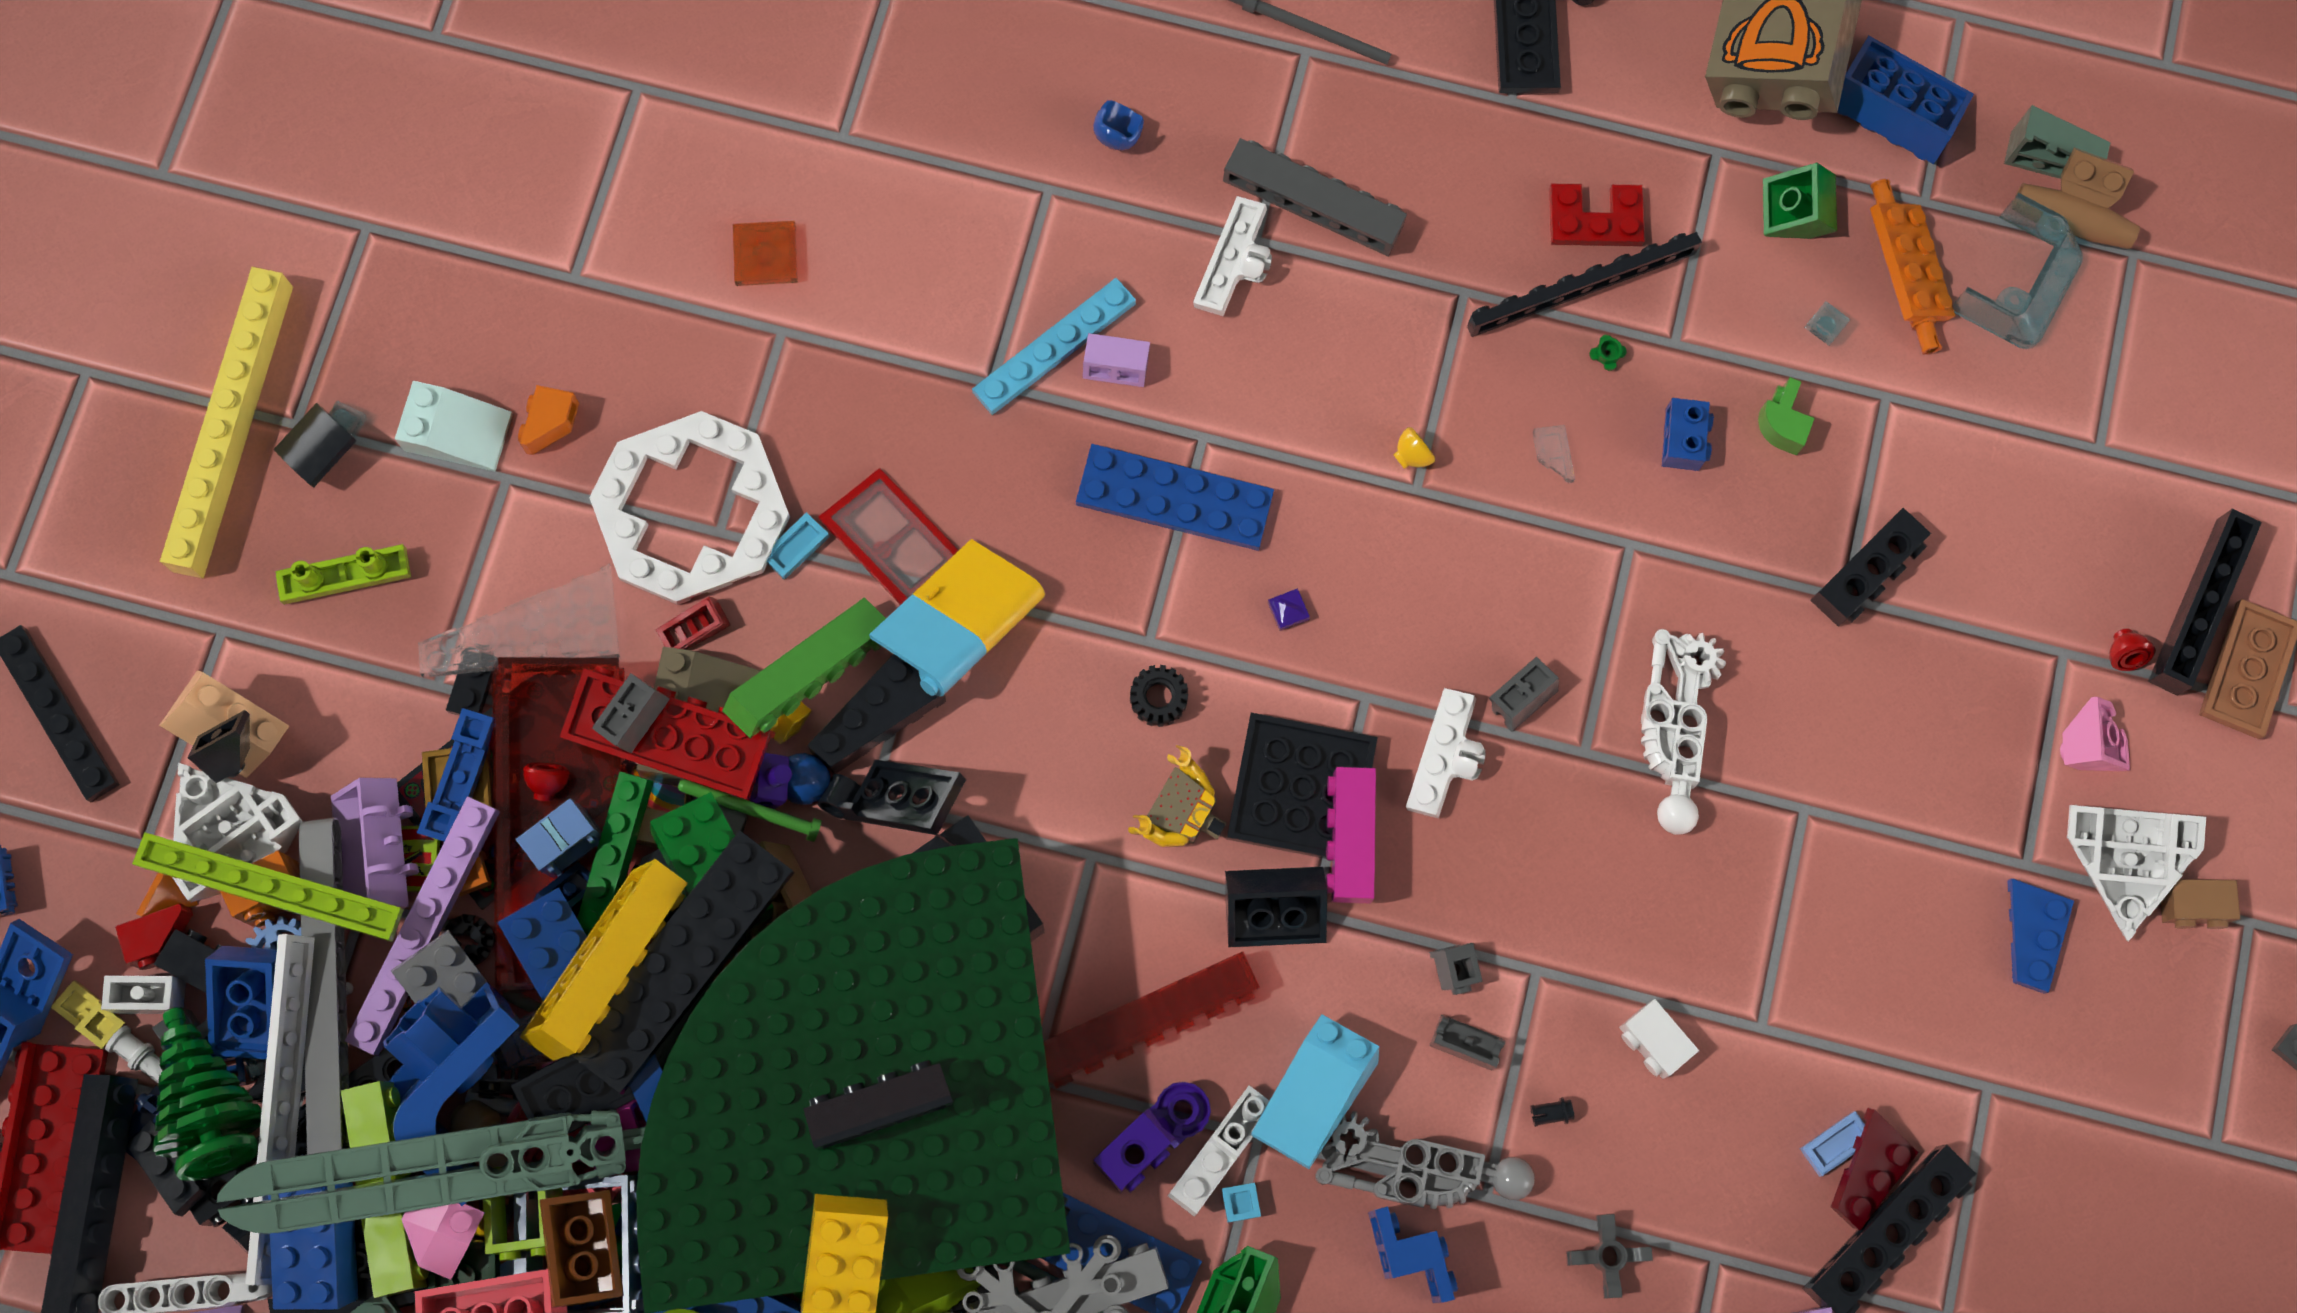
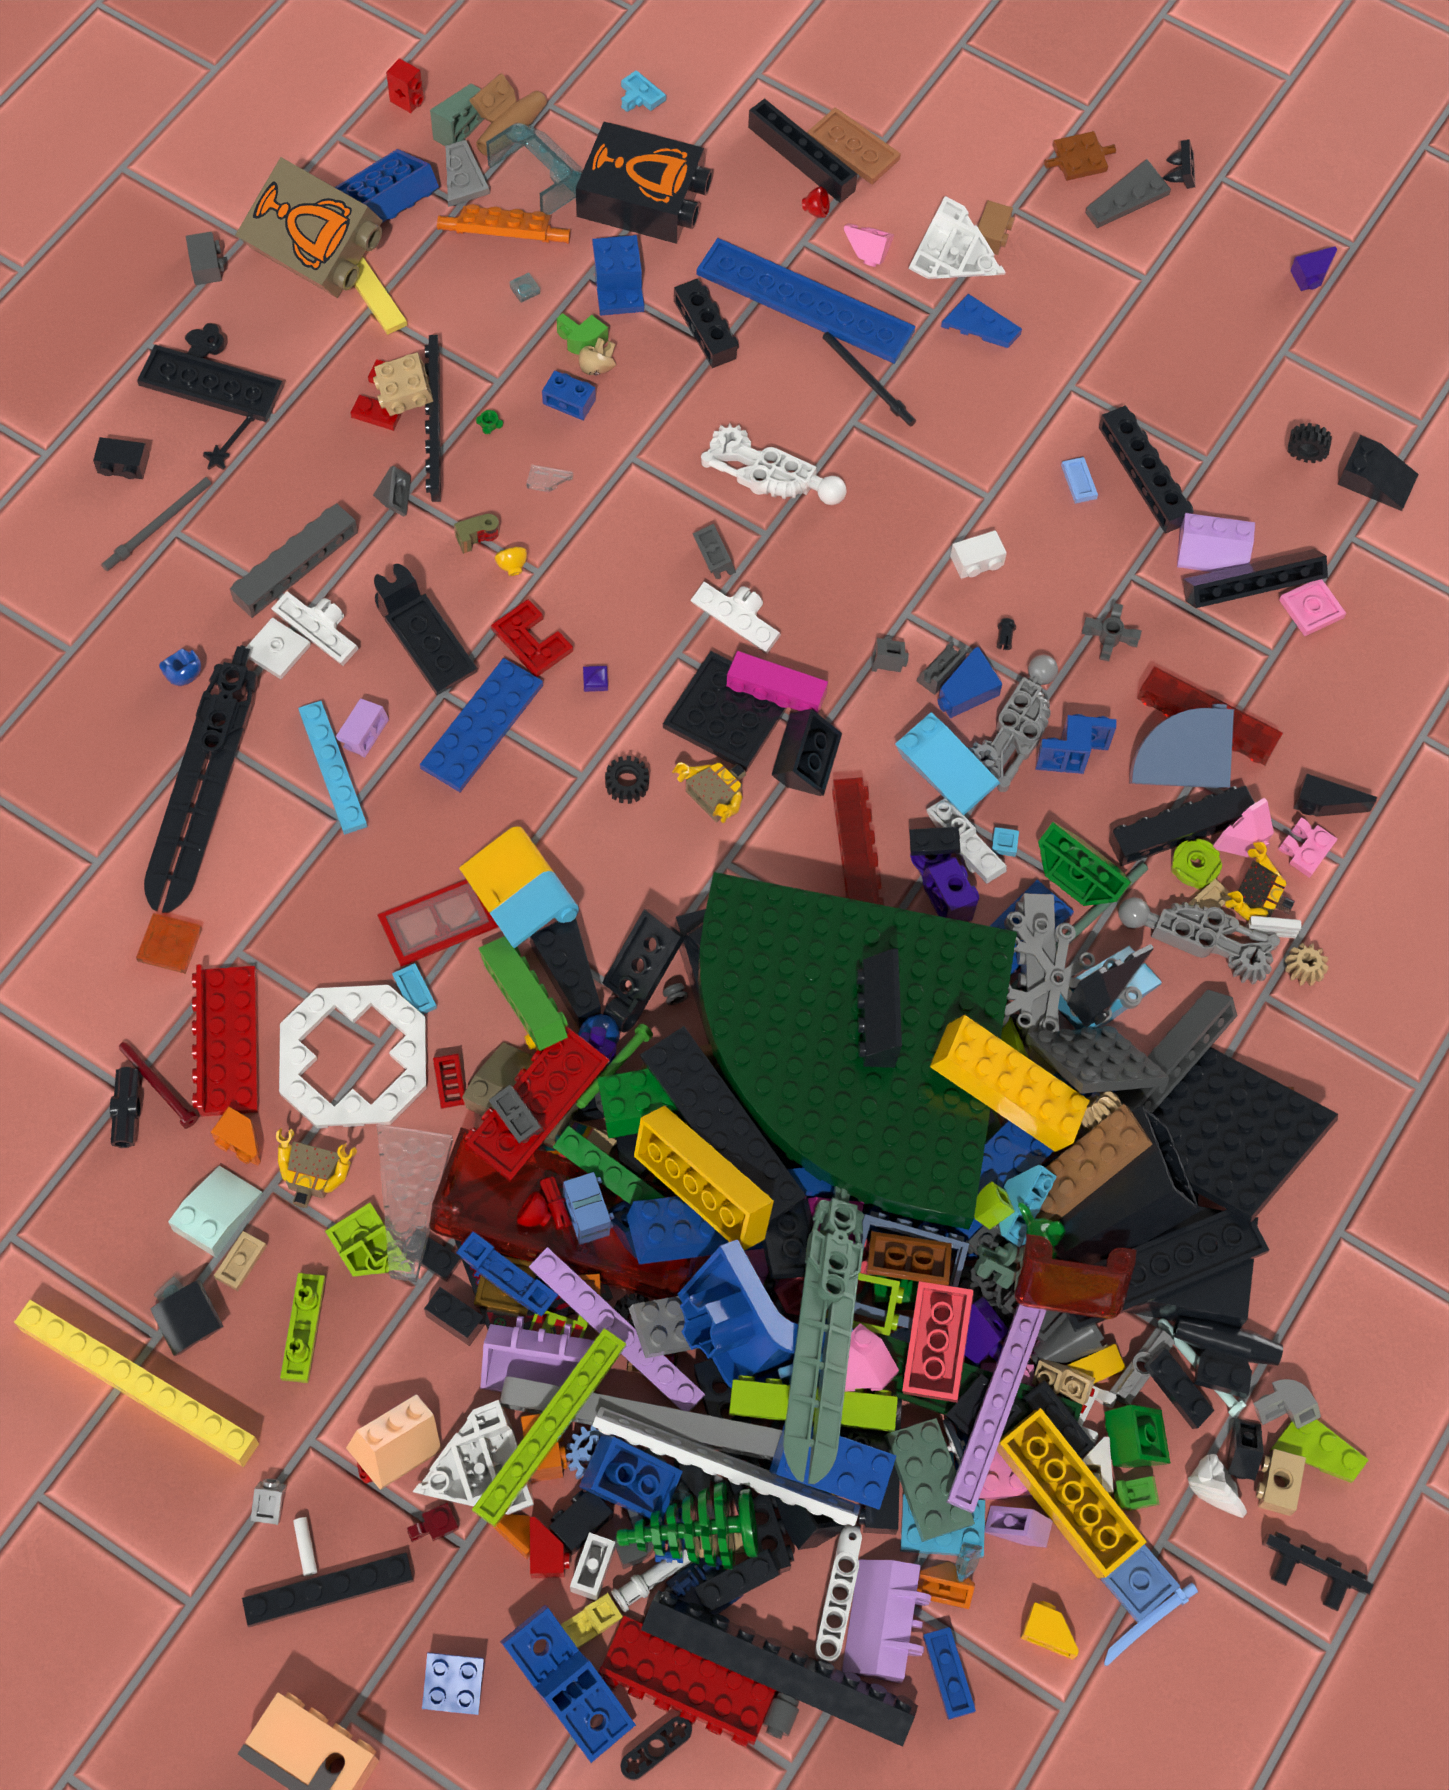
camera: 70 degrees left, 10 degrees down
black slope [188,710,250,783] -> none
green slope [1763,163,1837,239] -> none
dark red wing [1831,1108,1919,1231] -> none
none -> black piece [110,1067,140,1148]
none -> dark red bar [119,1042,198,1129]
none -> black piece [144,645,257,913]
none -> red bracket [192,964,258,1117]
none -> black piece [203,417,255,470]
none -> tan plate [214,1231,267,1291]
none -> white plate [246,618,311,680]
none -> light grey bracket [251,1479,287,1525]
none -> torso [276,1128,357,1208]
none -> white piece [293,1517,317,1576]
none -> lime slope [325,1203,411,1277]
none -> light yellow tile [354,256,407,335]
none -> tan brick [373,352,433,416]
none -> dark grey slope [373,466,411,517]
none -> black hinge [374,564,477,696]
none -> red brick [386,58,424,113]
none -> dark red plate [407,1503,458,1542]
none -> black brick [424,1287,485,1346]
none -> light grey wing [445,140,490,207]
none -> olive leg [454,514,499,554]
none -> red plate [491,599,573,677]
none -> red axle [540,1177,573,1230]
none -> black brick [576,122,713,244]
none -> tan piece [579,338,616,376]
none -> blue bracket [592,235,644,316]
none -> medium azure hinge [621,71,666,112]
none -> dark grey bush [663,983,688,1005]
none -> blue plate [696,238,916,364]
none -> dark grey brick [763,1693,799,1739]
none -> black bar [822,332,916,427]
none -> black plate [909,827,960,856]
none -> blue slope [938,647,1002,718]

